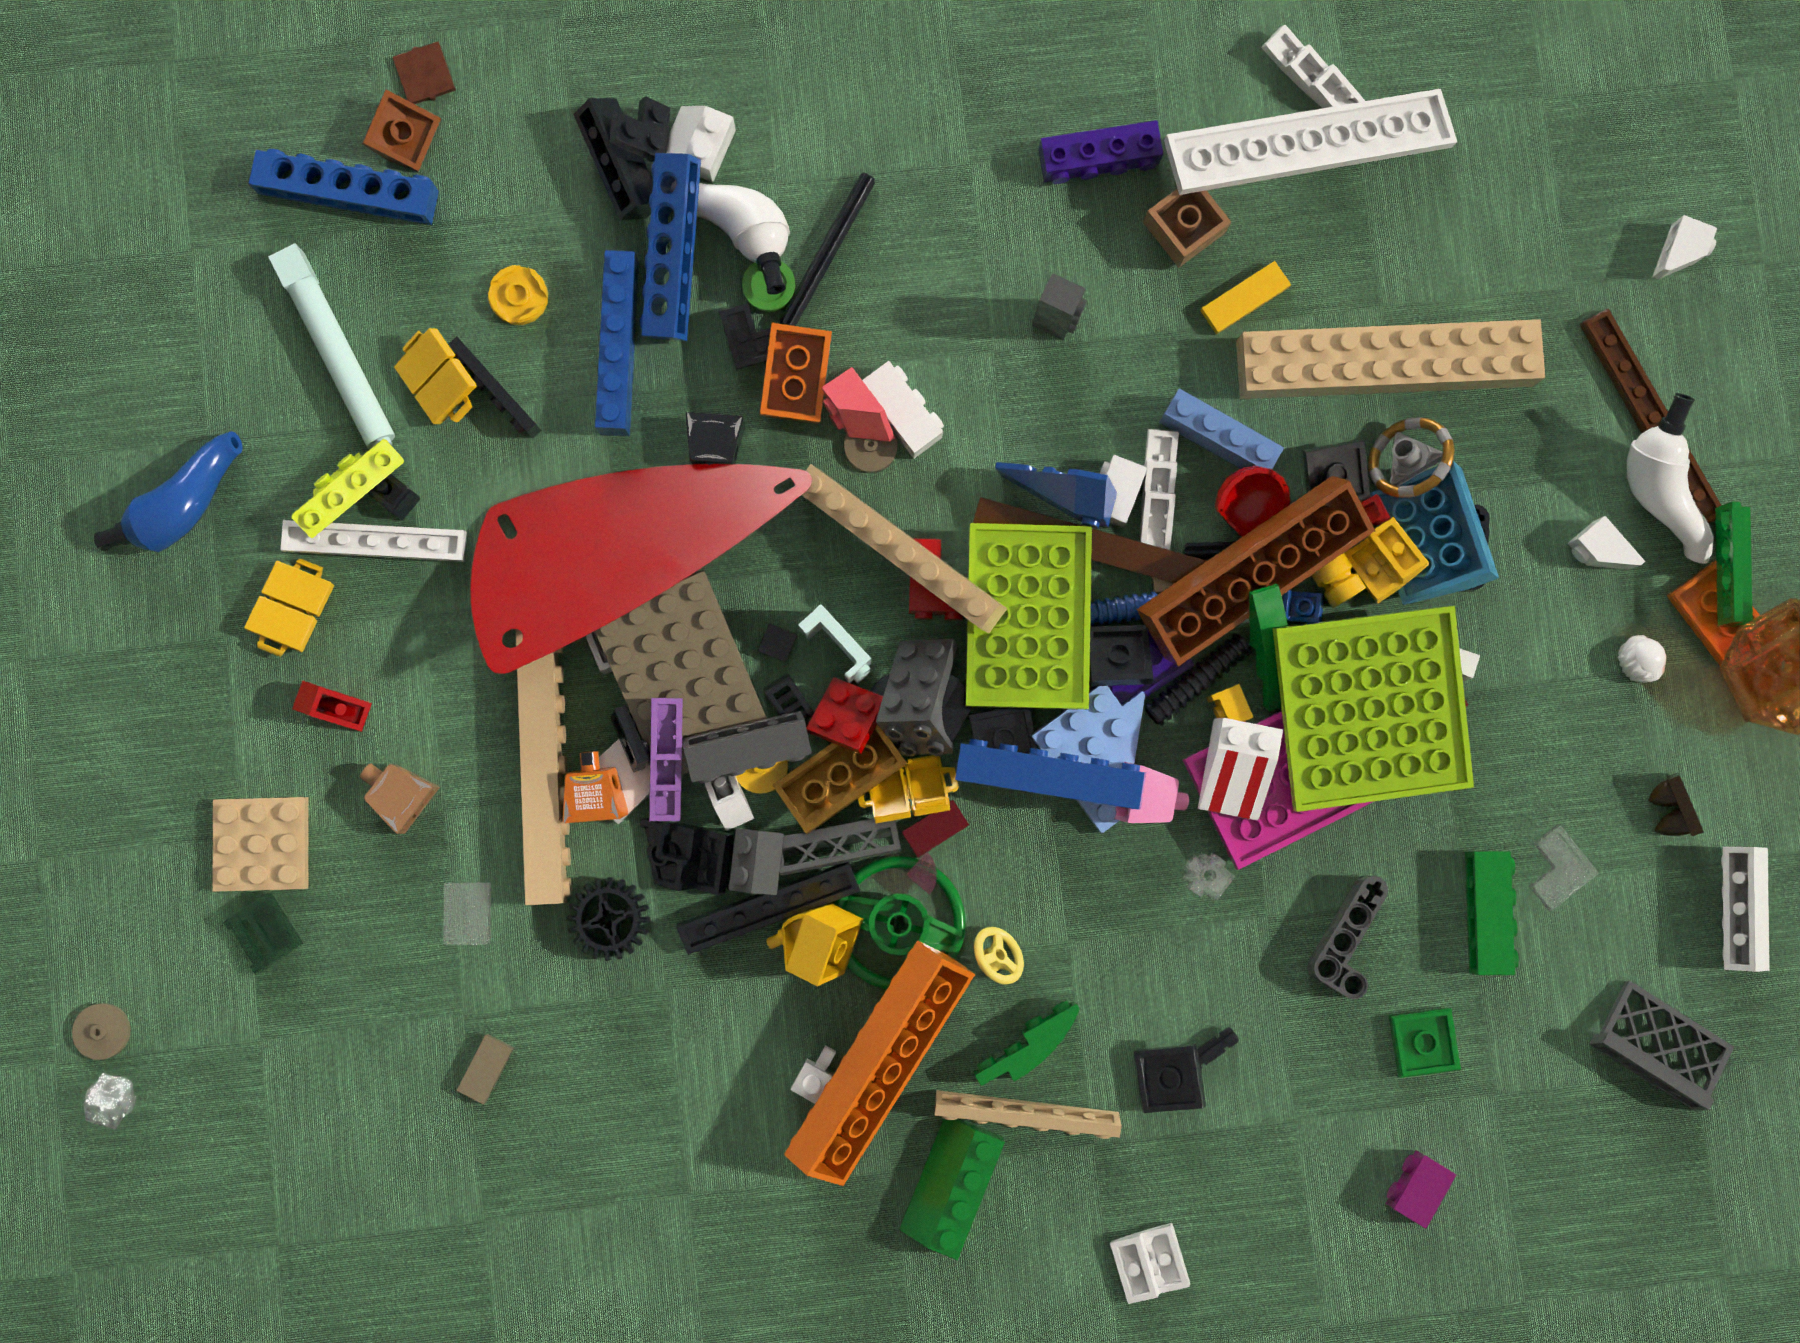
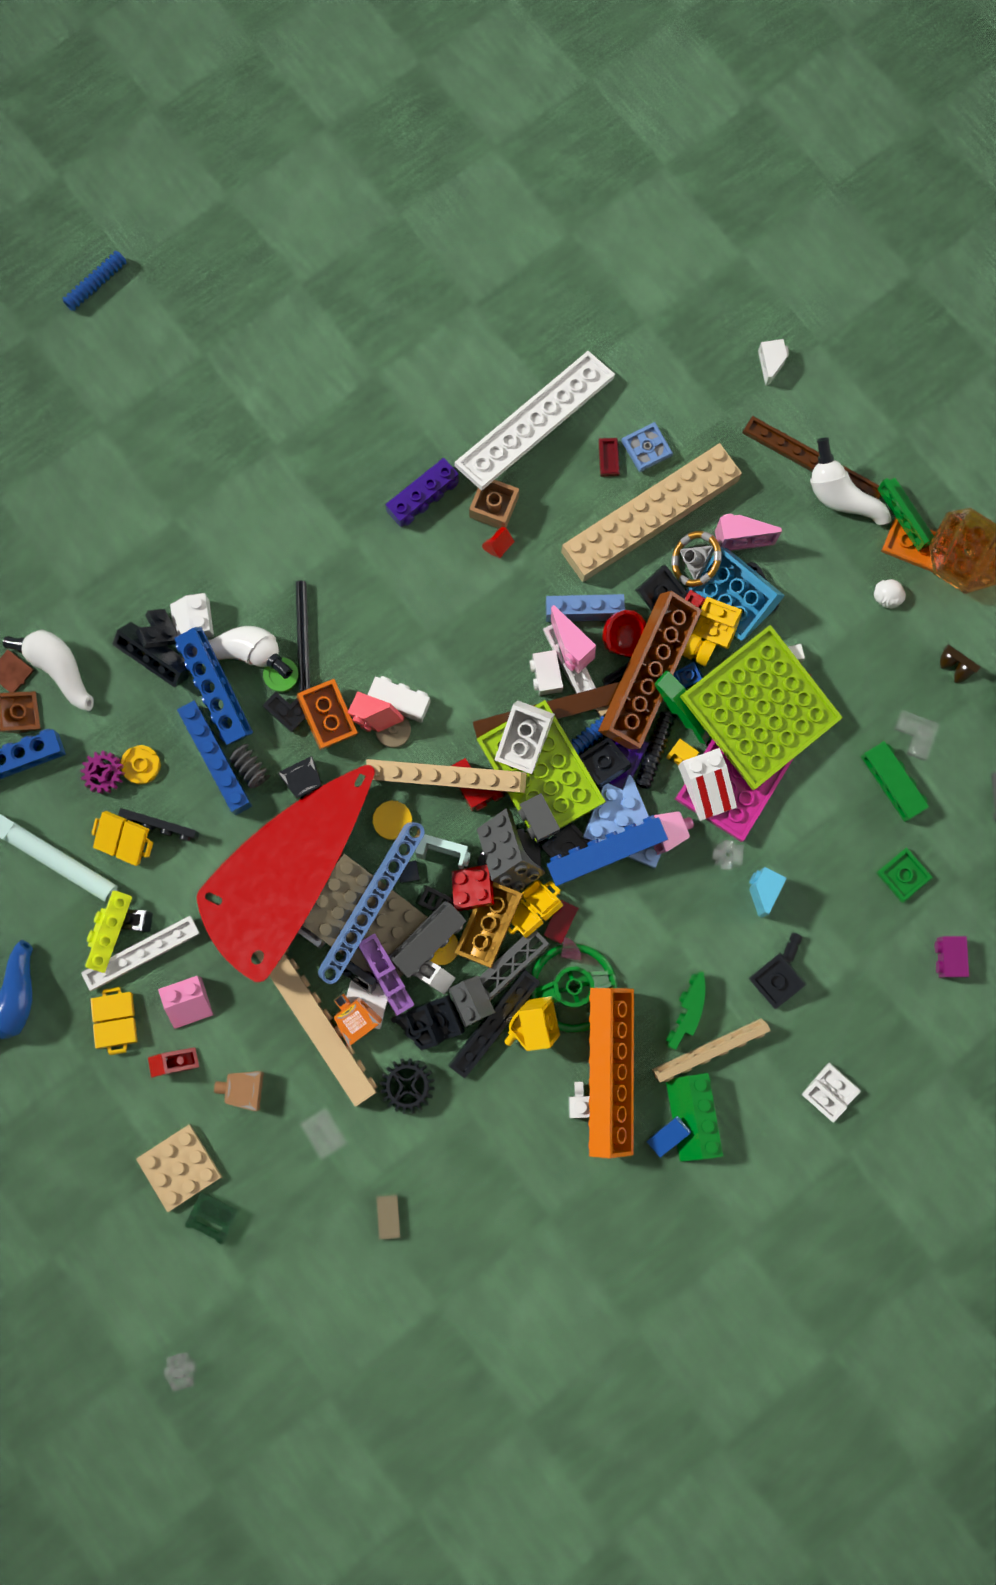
camera: 25 degrees left, 5 degrees down
dark tan piece [72,1003,131,1060] -> none
light yellow piece [974,927,1024,985] -> none
blue wedge [995,462,1117,529] -> none
dark grey brick [1032,273,1087,340] -> none
yellow tile [1200,261,1291,335] -> none
white slope [1261,25,1365,108] -> none
dark grey beam [1307,876,1388,999] -> none
white slope [1568,516,1645,570] -> none
none -> white animal [3,629,94,711]
none -> magenta gear [80,751,125,794]
none -> bright pink slope [158,976,213,1029]
none -> dark grey piece [229,744,271,788]
none -> medium blue beam [318,822,425,984]
none -> yellow tile [373,801,412,840]
none -> red tile [481,527,515,559]
none -> white slope [495,701,555,774]
none -> dark grey brick [518,793,560,843]
none -> bright pink slope [551,605,596,674]
none -> dark red tile [598,438,620,477]
none -> medium blue piece [621,422,673,473]
none -> blue tile [647,1116,691,1157]
none -> bright pink slope [715,514,782,551]
none -> medium azure slope [749,867,786,918]

